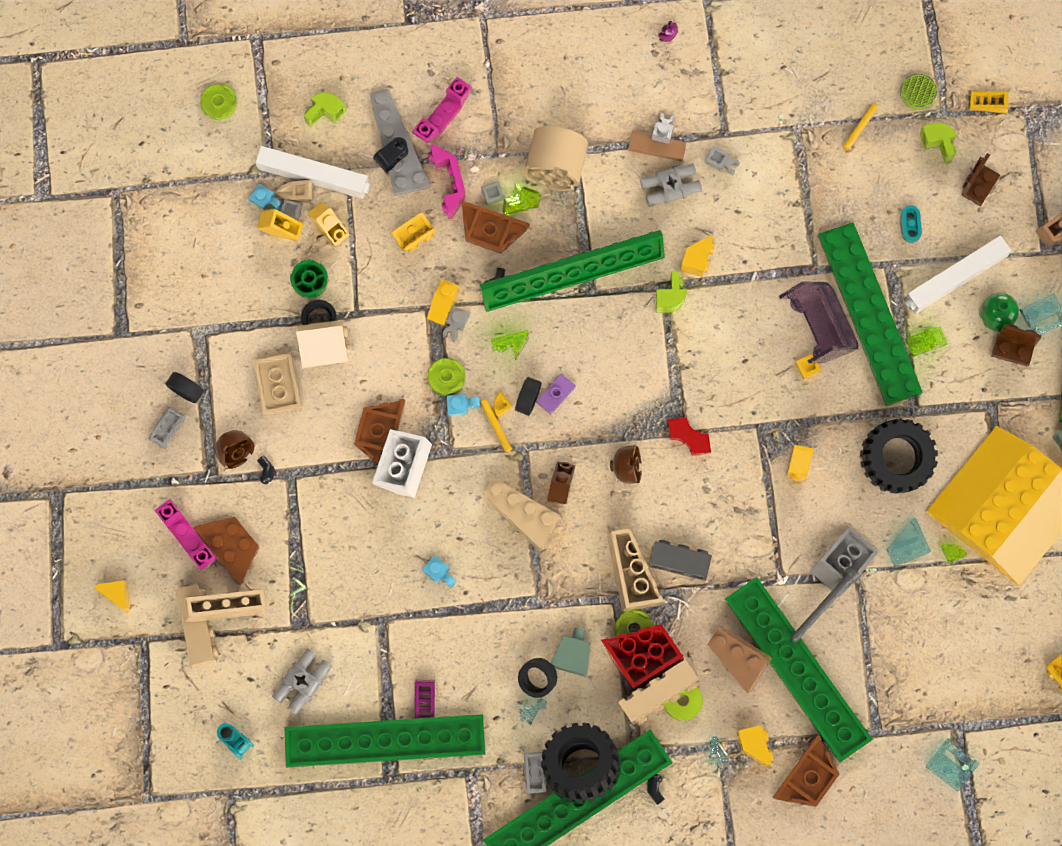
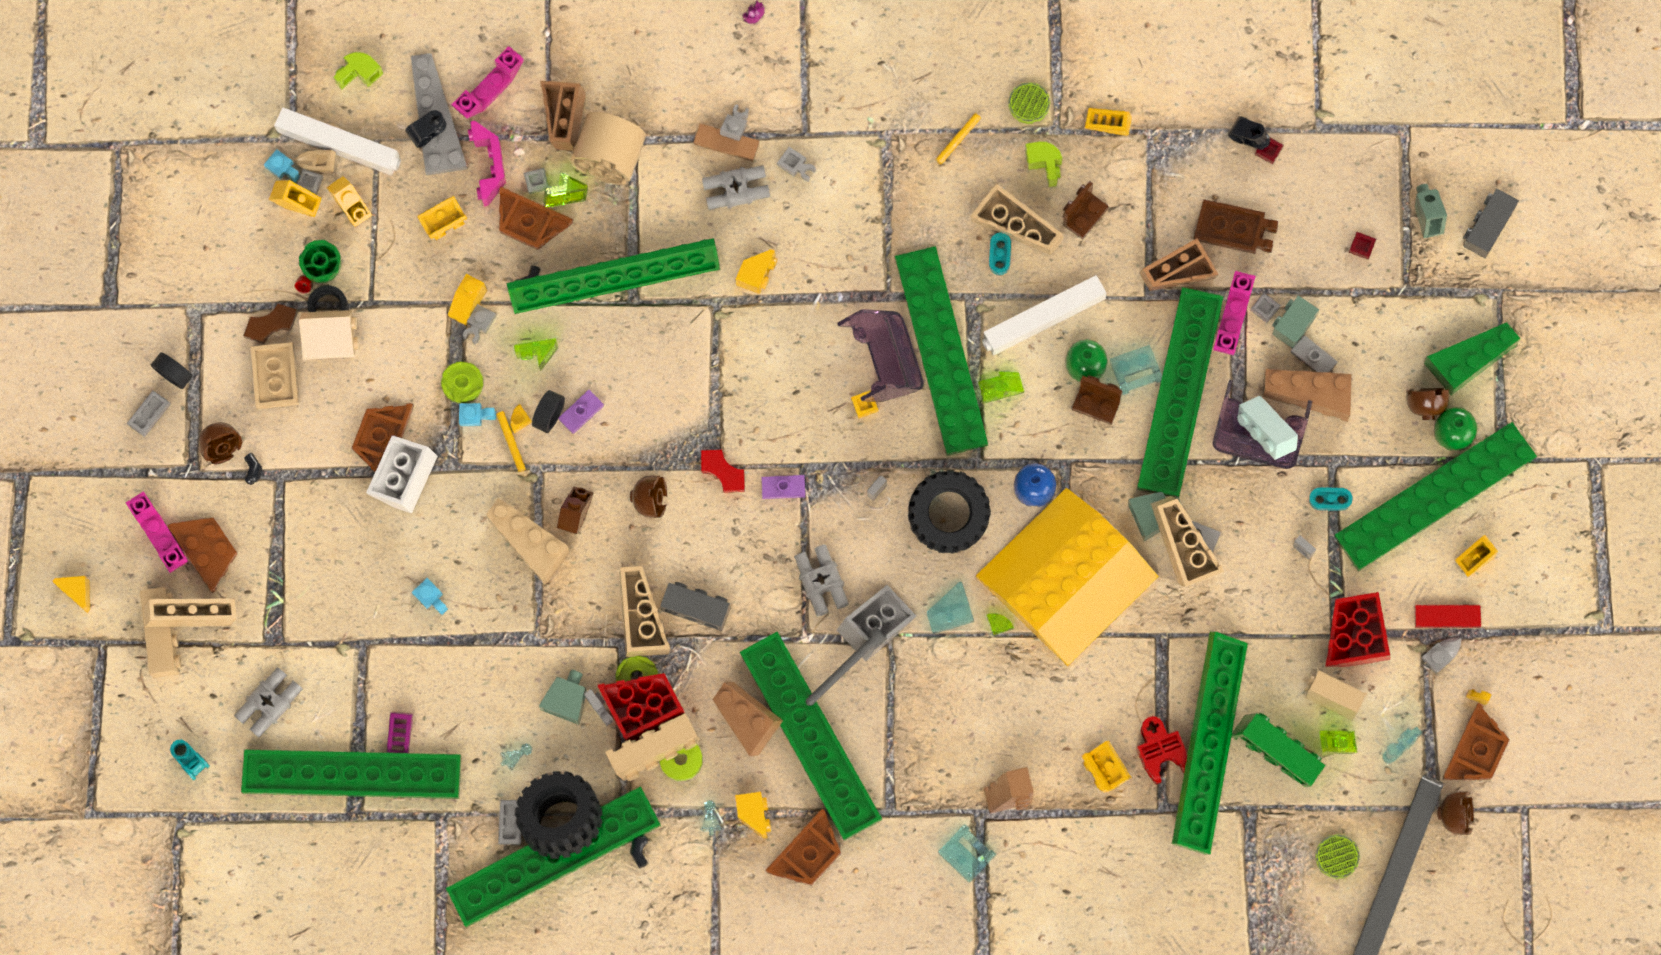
camera: 10 degrees right, 0 degrees up
lime tile [200,84,237,120] -> none
black tyre [518,658,558,698] -> none
lime brick [656,271,687,313] -> none
yellow slope [786,445,814,481] -> none
none -> reddish brown tile [243,303,298,344]
none -> red hinge [295,275,313,293]
none -> medium nougat wedge [540,81,586,151]
none -> light grey plate [584,689,614,726]
none -> medium lavender plate [762,475,805,499]
none -> light grey pin [794,544,849,617]
none -> light grey tile [867,476,887,501]
none -> tan wedge [970,184,1064,255]
none -> medium nougat wedge [983,767,1034,814]
none -> blue cylinder [1014,463,1056,507]

